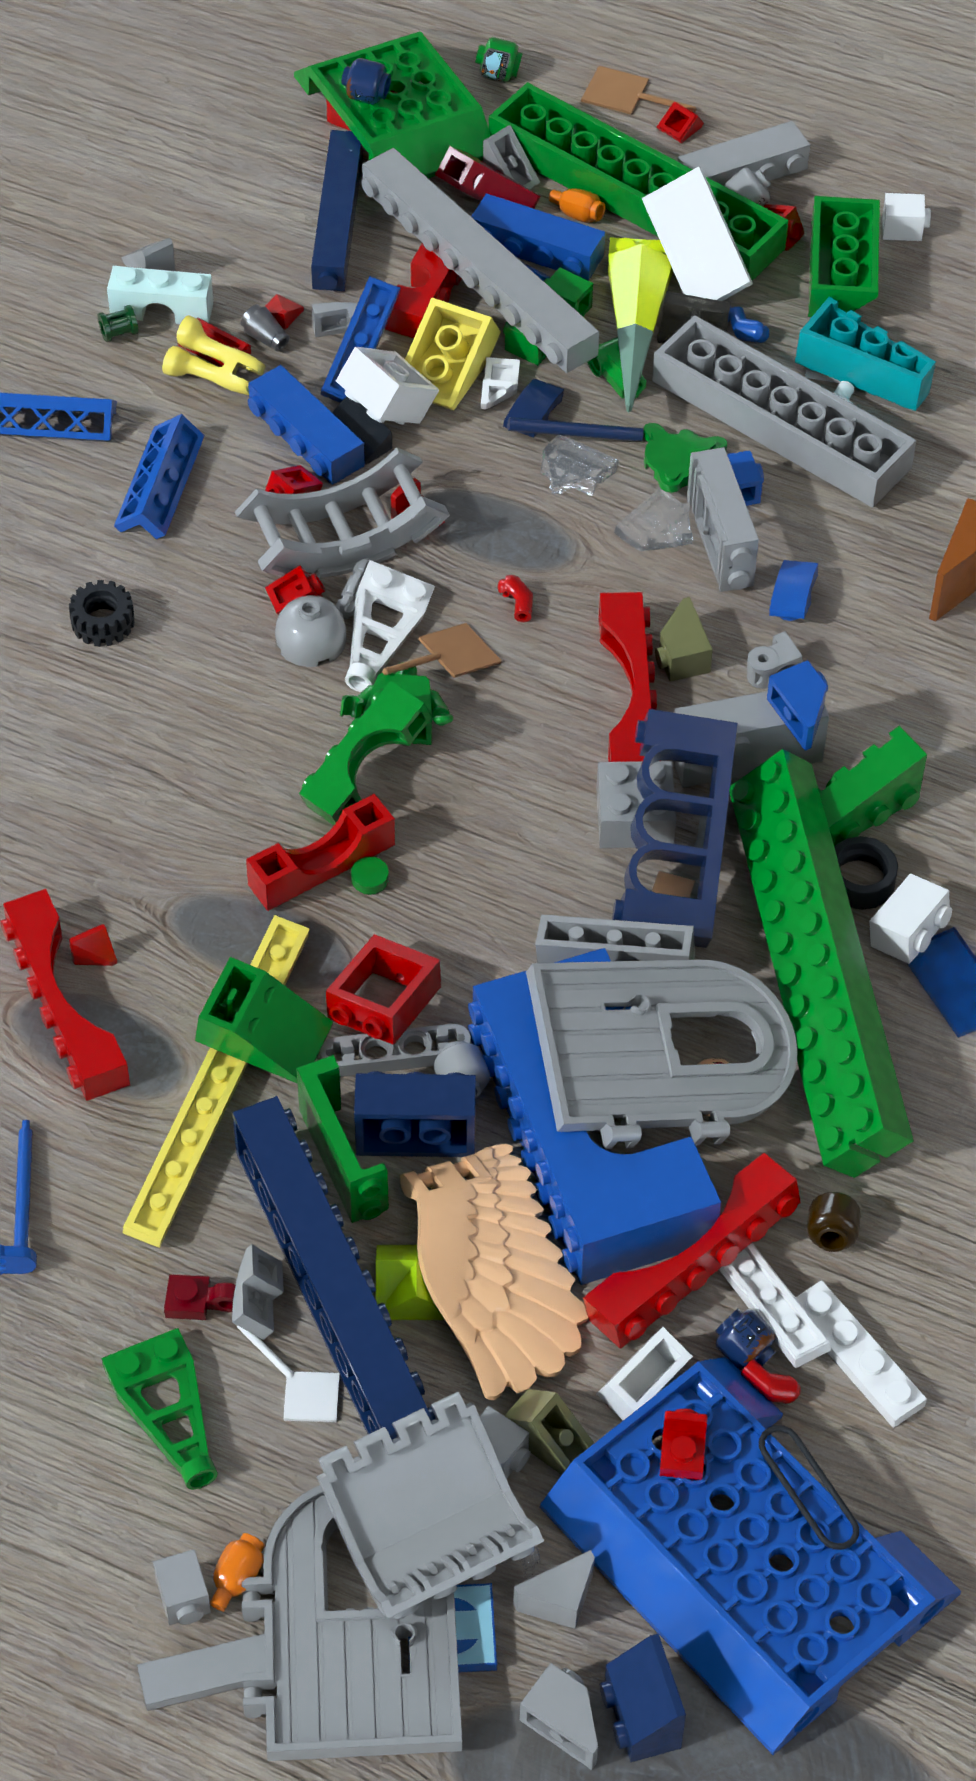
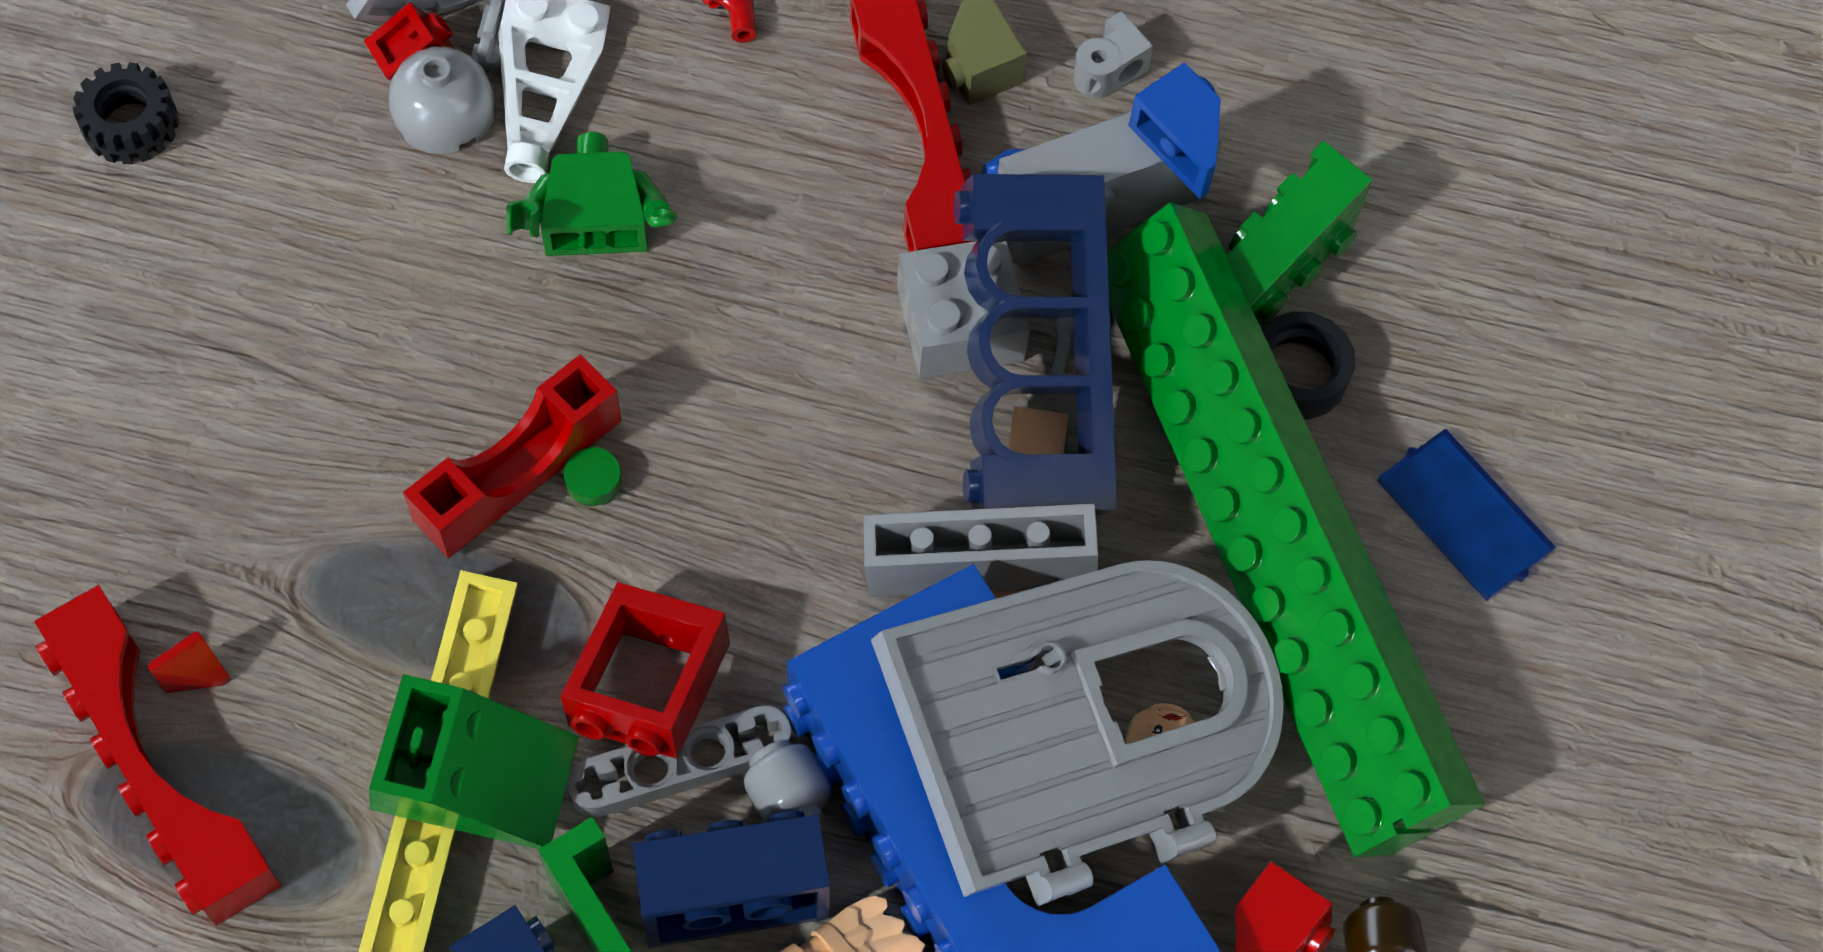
camera: 15 degrees left, 10 degrees up
green arch [299,681,432,826] -> none
medium nougat piece [382,623,501,678] -> none
white piece [869,873,952,964] -> none

